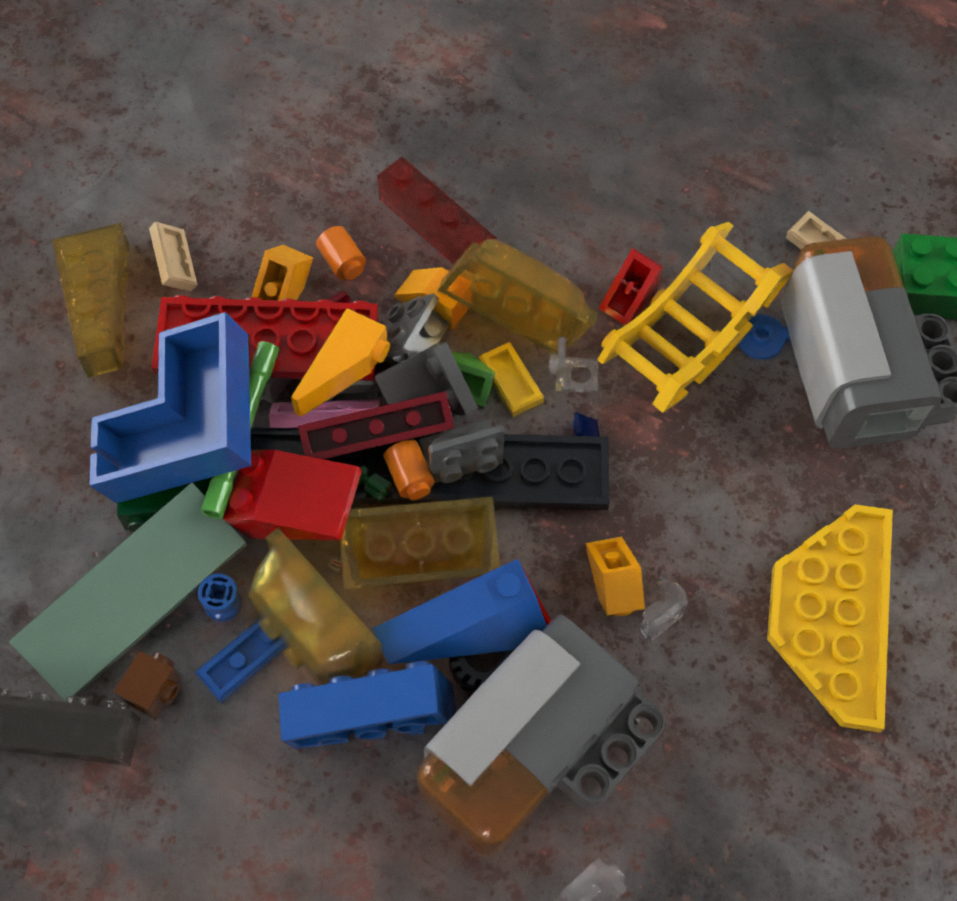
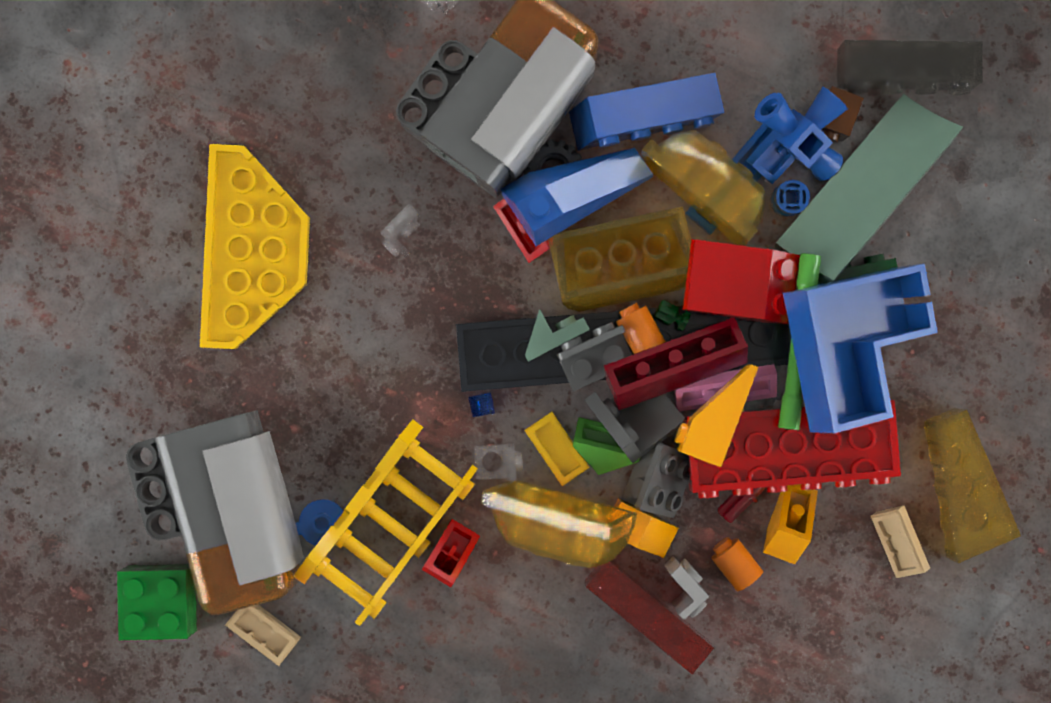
camera: 170 degrees right, 25 degrees up
light orange slope [586,537,645,616] -> none
none -> sand green slope [525,309,590,361]
none -> light grey bracket [664,555,709,620]
none -> blue brick [746,86,848,185]

